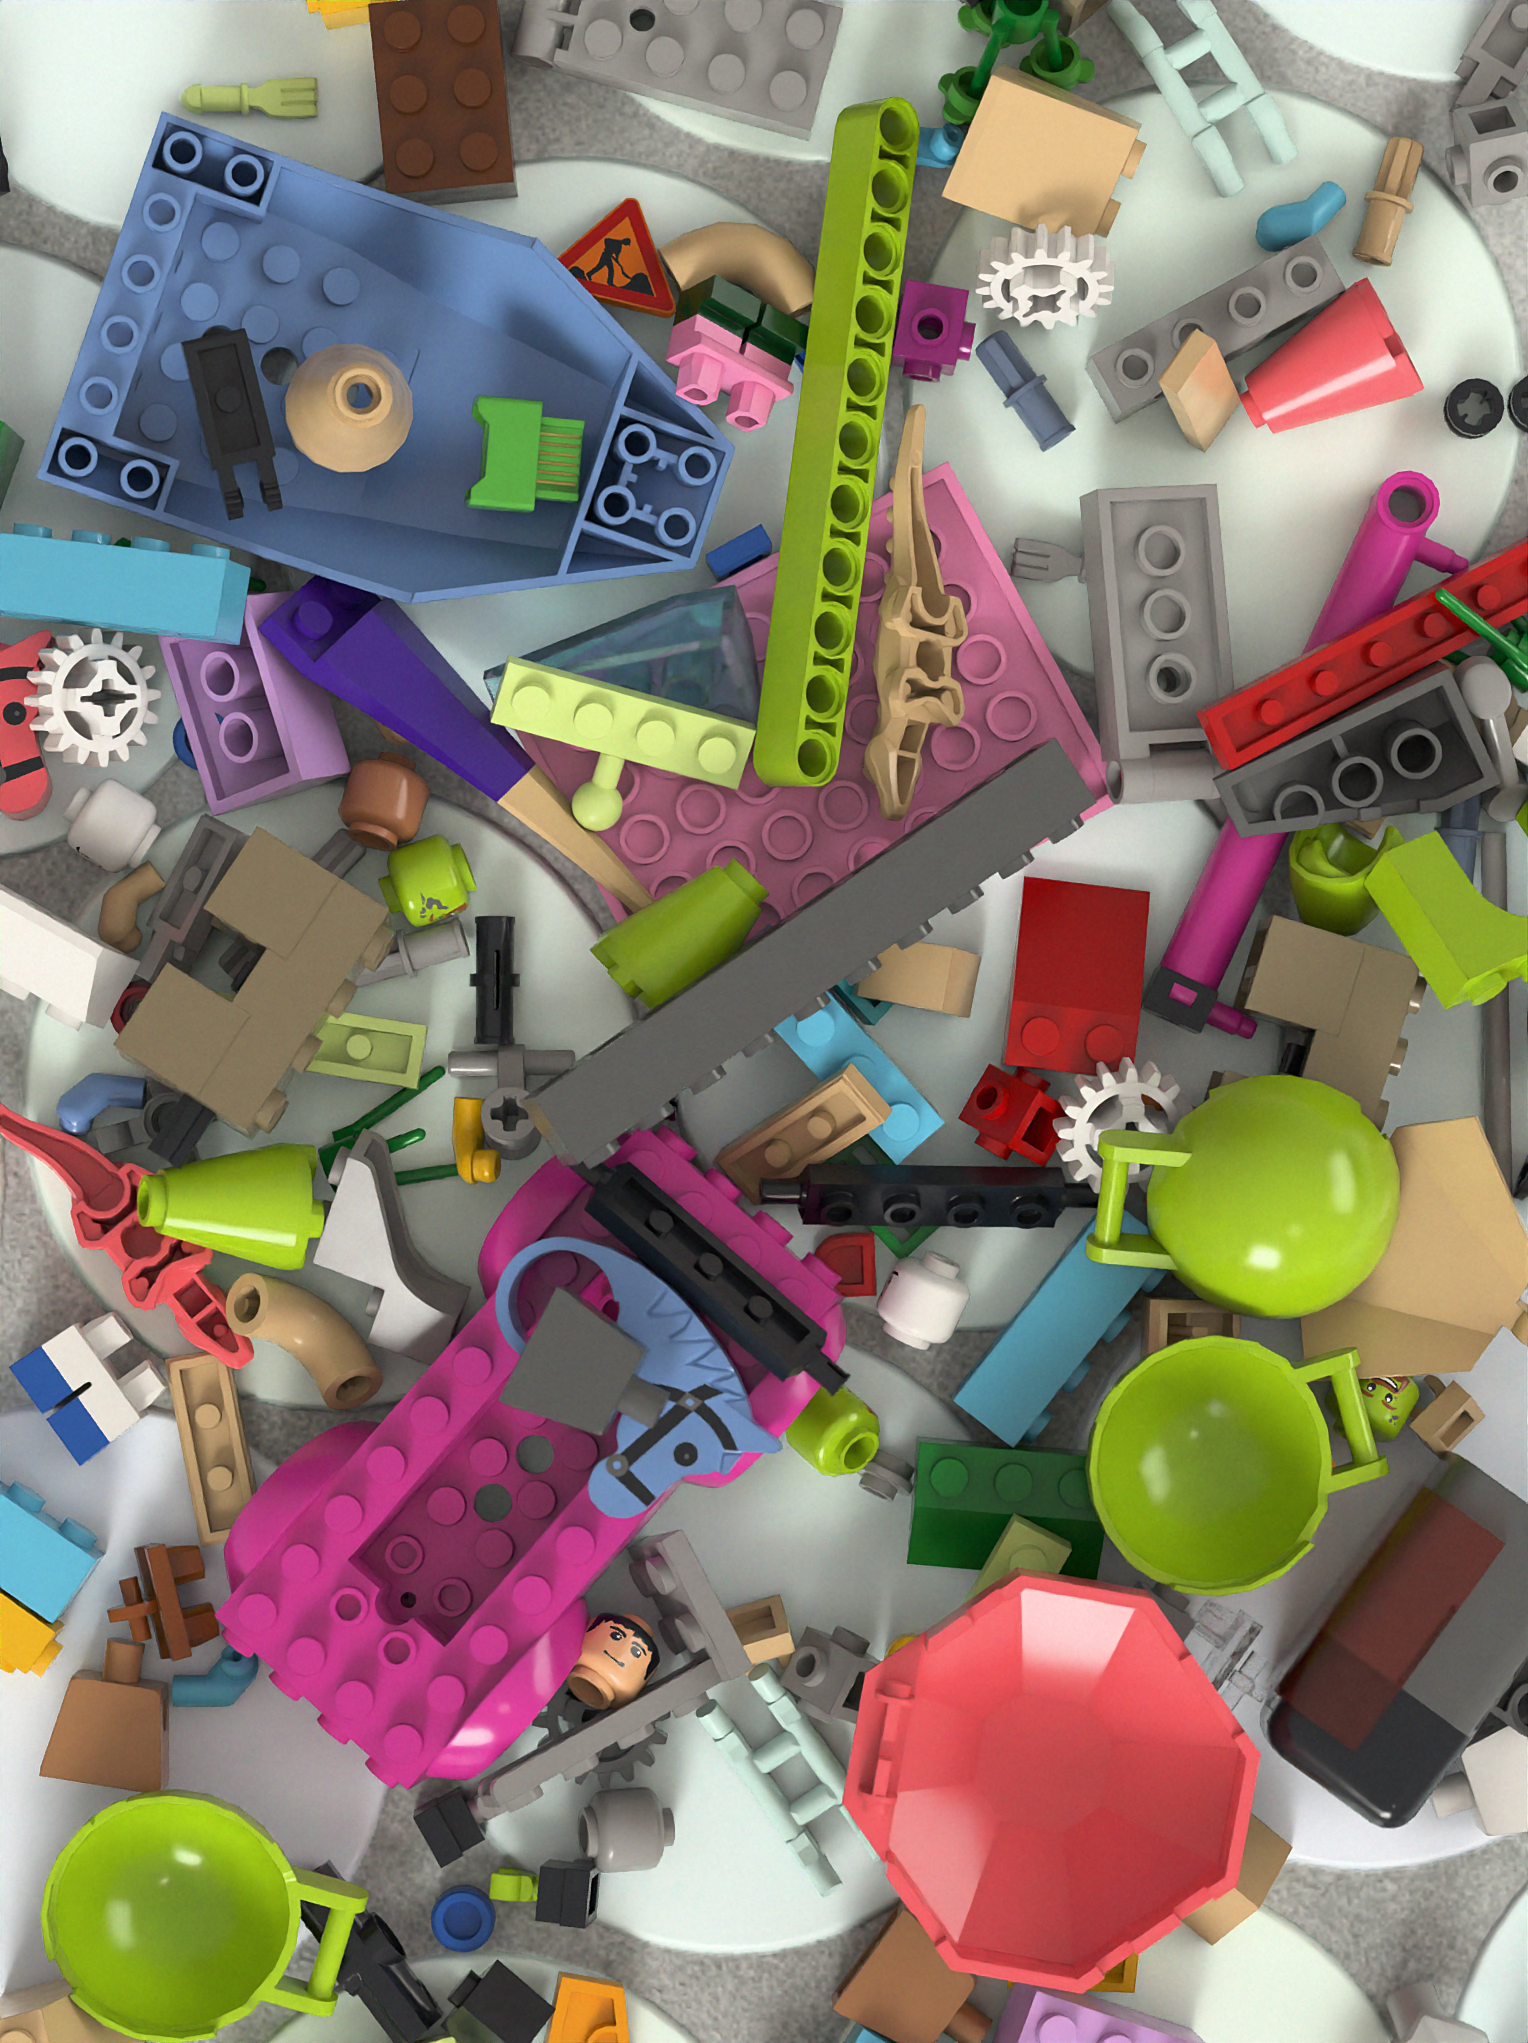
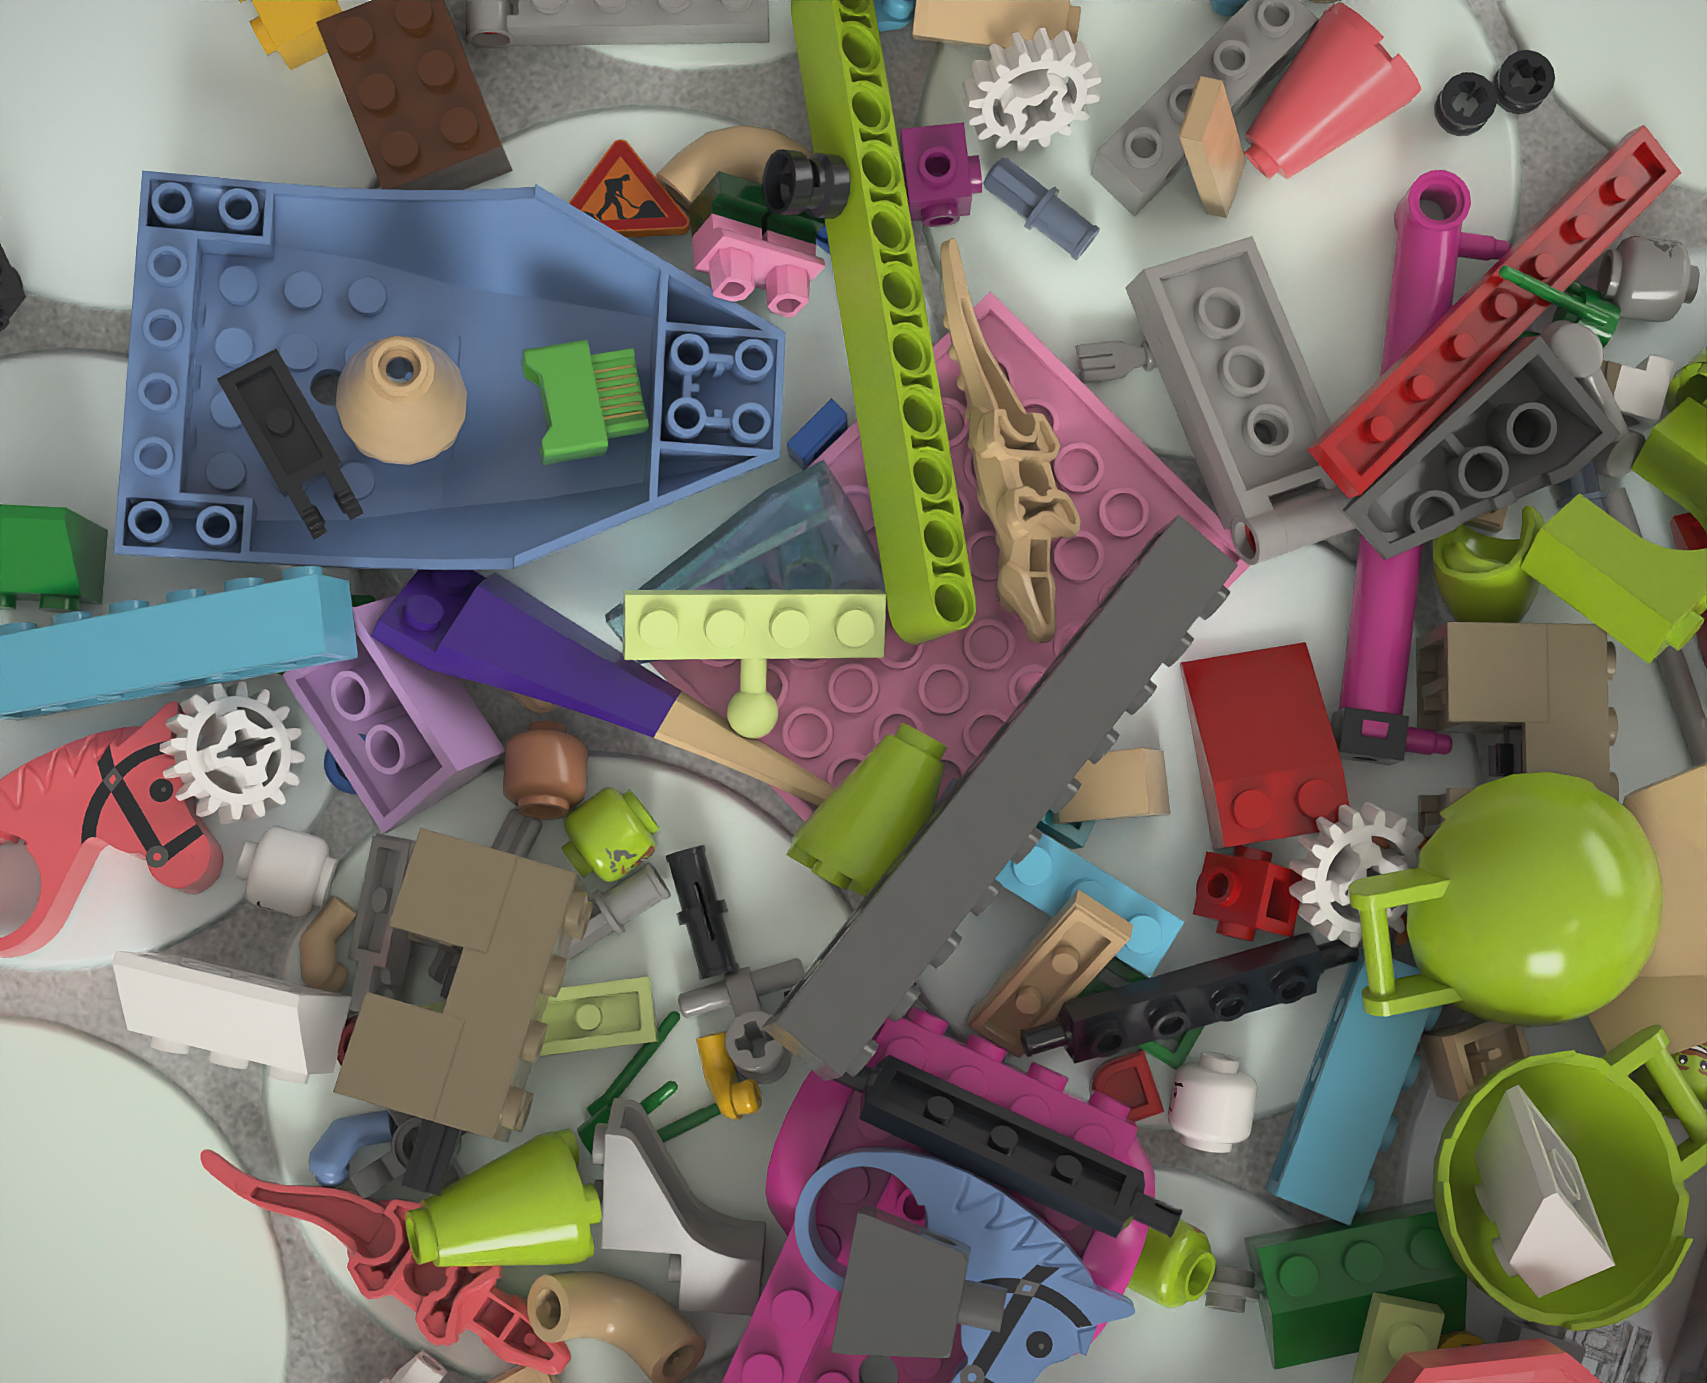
camera: 10 degrees left, 5 degrees down
yellowish green piece [181,77,318,119] -> none
none -> black wheel [762,149,851,219]
none -> white slope [1474,1085,1615,1298]

